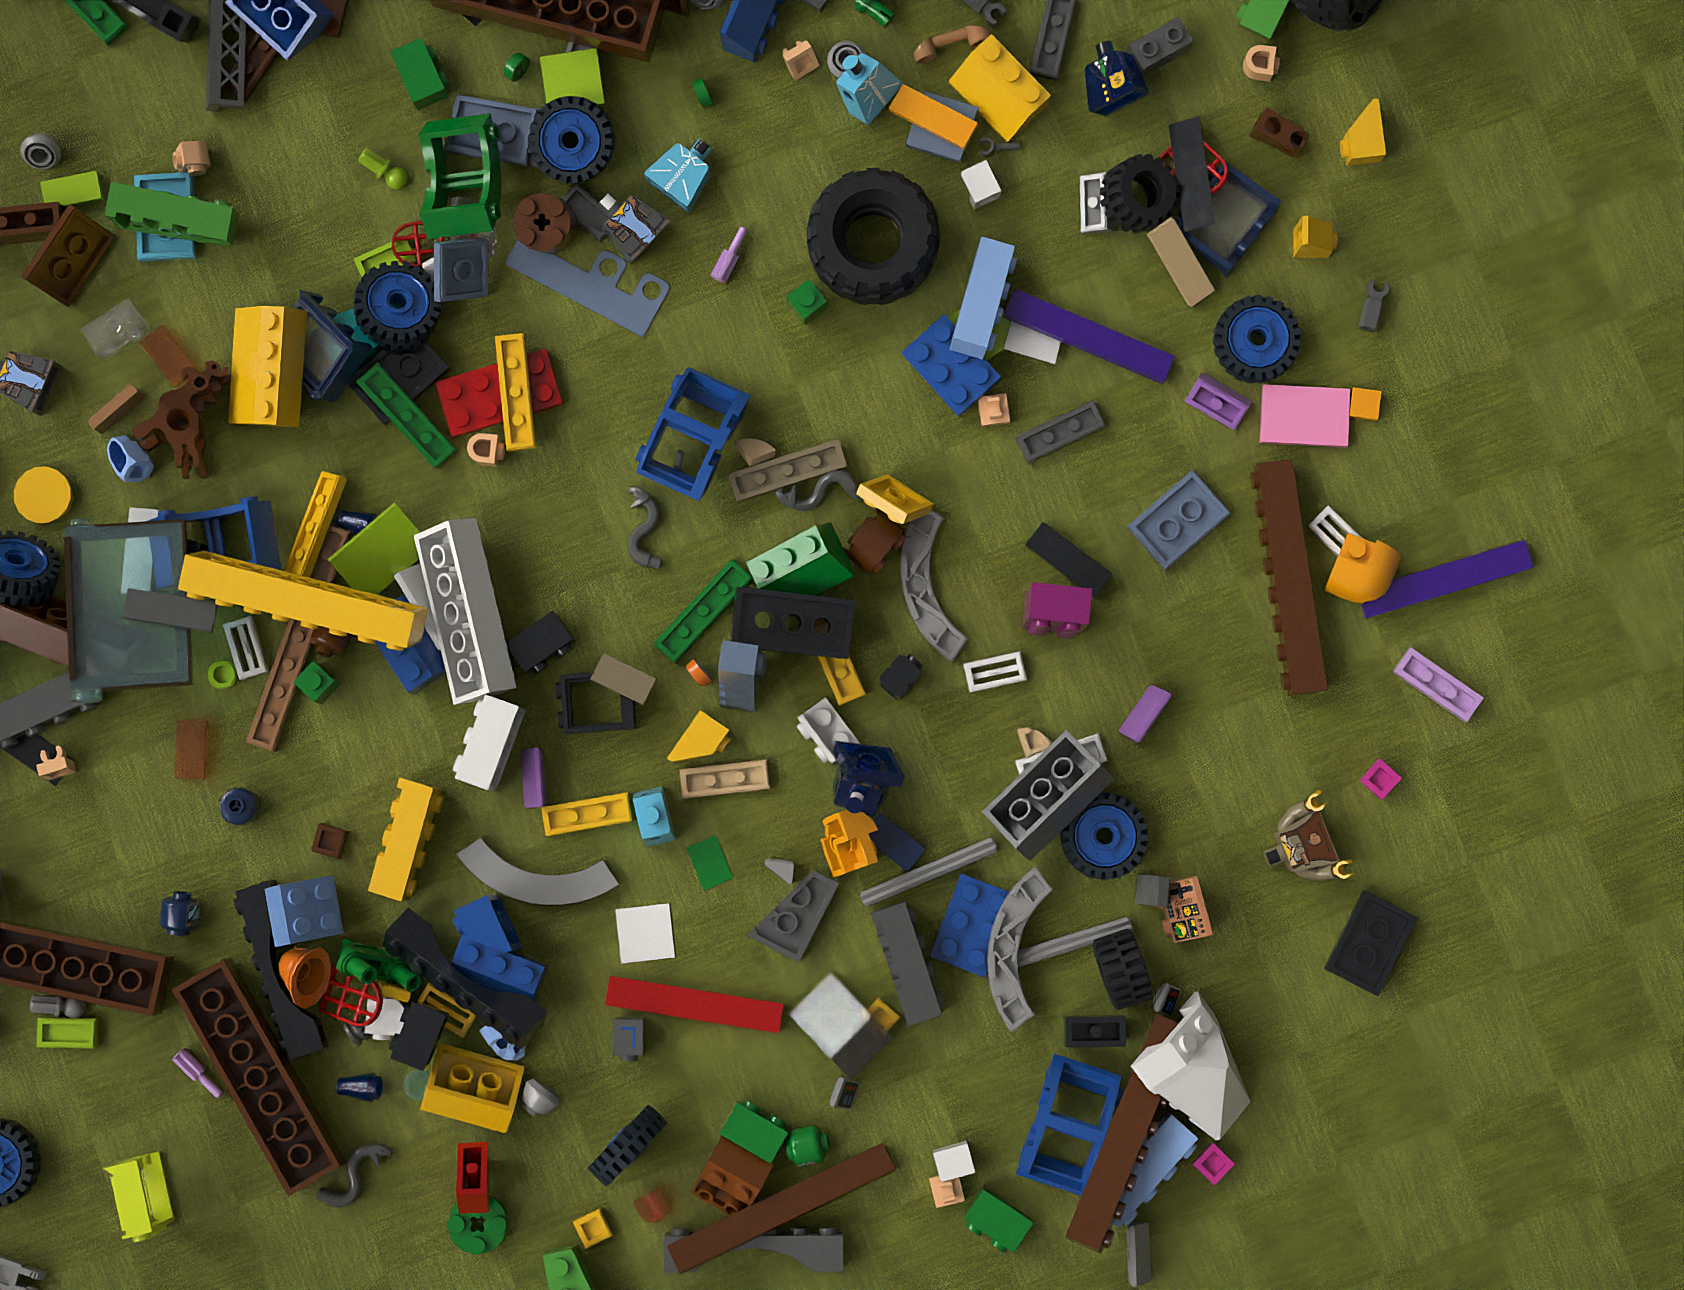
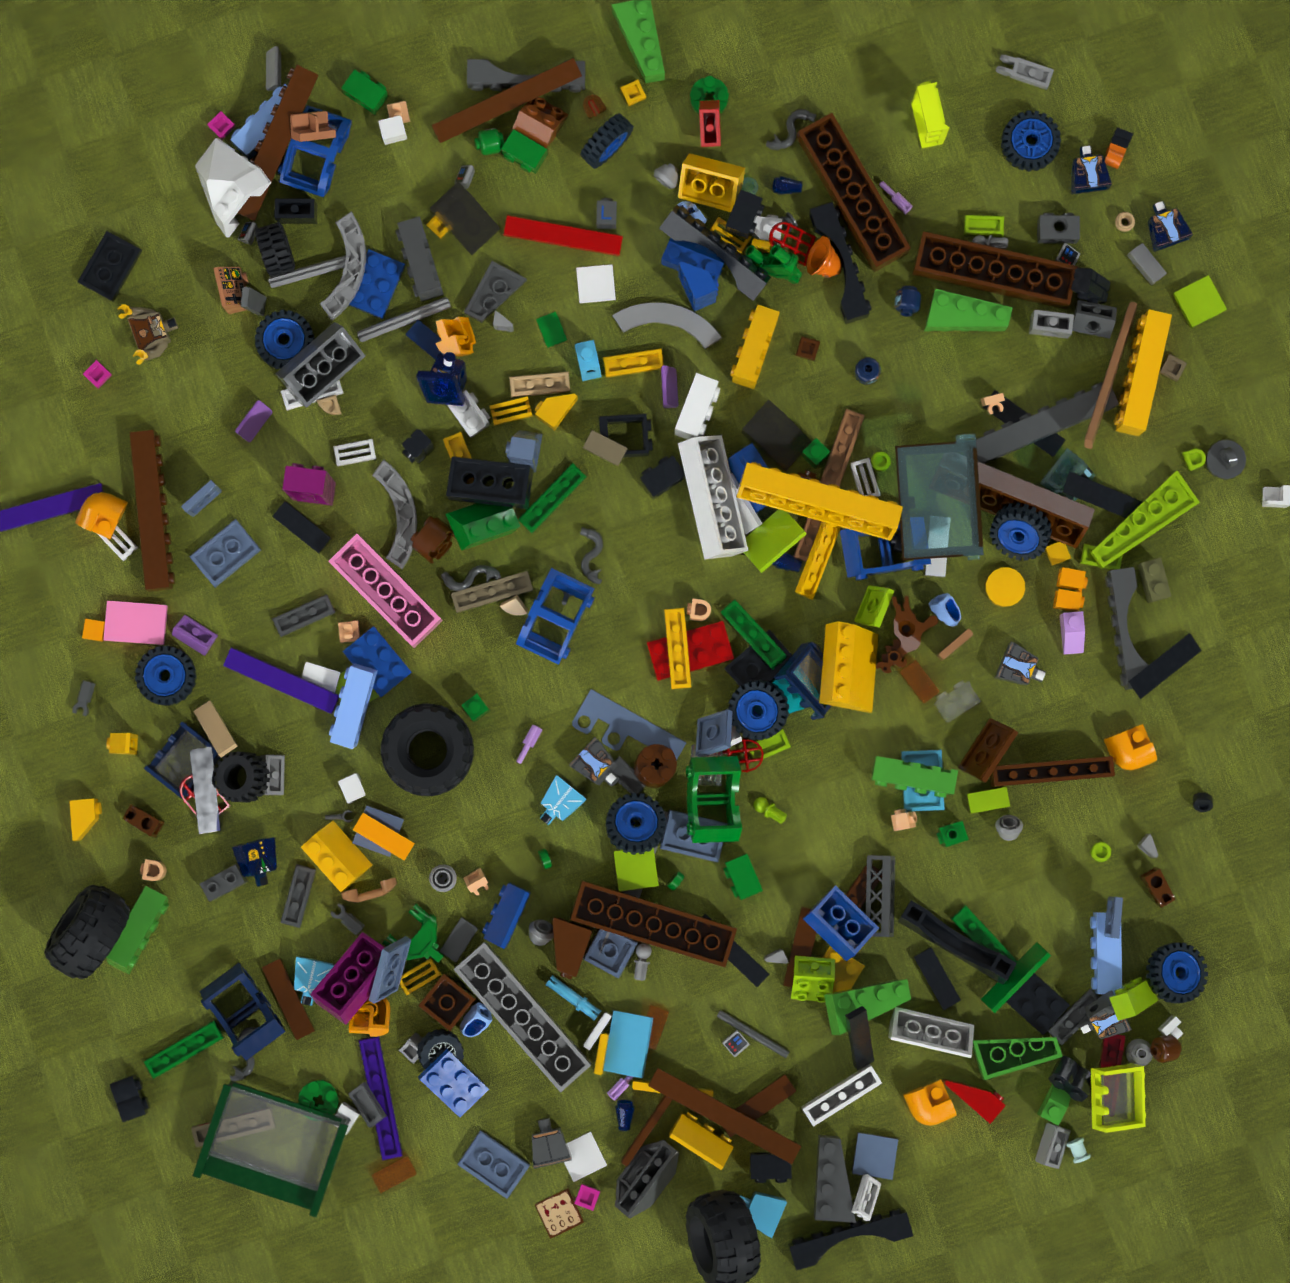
camera: 175 degrees right, 0 degrees up
dark grey tile [122,588,218,633] -> none
clear orange tile [174,720,208,779] -> none
medium blue brick [265,875,344,947] -> none
orange tile [686,658,713,687] -> none
medium azure torso [836,53,903,125] -> none
yellow plate [856,474,934,524] -> none
lavender plate [1393,648,1483,722] -> none
none -> sand blue tile [181,480,222,517]
none -> nougat panel [290,110,336,142]
none -> bright pink brick [328,534,443,648]
none -> yellow tile [489,396,533,426]
none -> clear smoke slope [741,399,812,471]
none -> lime tile [854,585,894,628]
none -> bright green wedge [924,289,1013,331]
none -> green brick [936,821,969,847]

